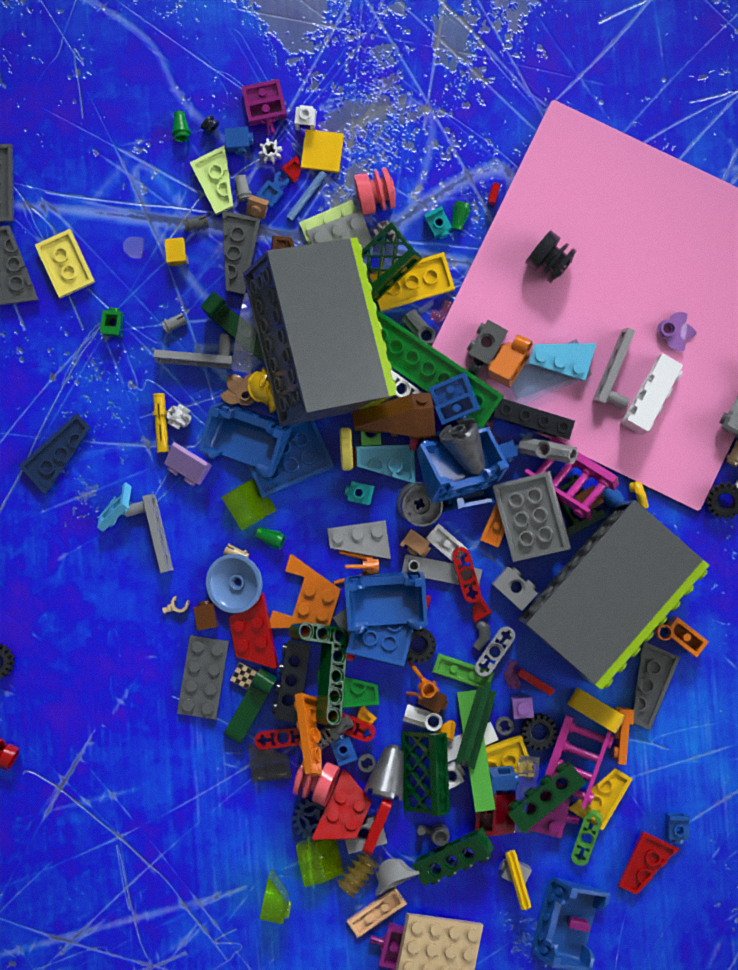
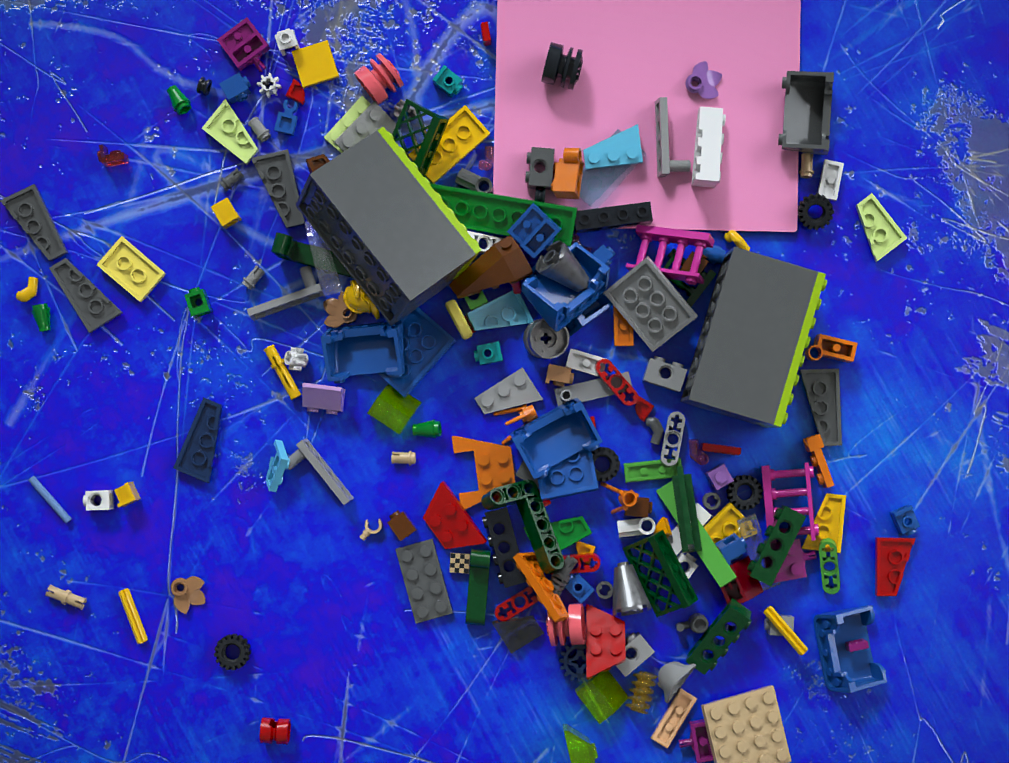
camera: 20 degrees left, 0 degrees up
clear tile [123,237,145,258] -> none
medium blue dish [206,554,263,613] -> none
medium nougat plate [246,195,269,220] -> none
medium blue bar [286,170,327,221] -> none
red beam [361,798,393,856] -> none
green cone [451,200,471,231] -> none
light grey piece [518,437,578,464] -> none
yellow beam [567,687,626,734] -> none
none -> bracket [97,144,129,167]

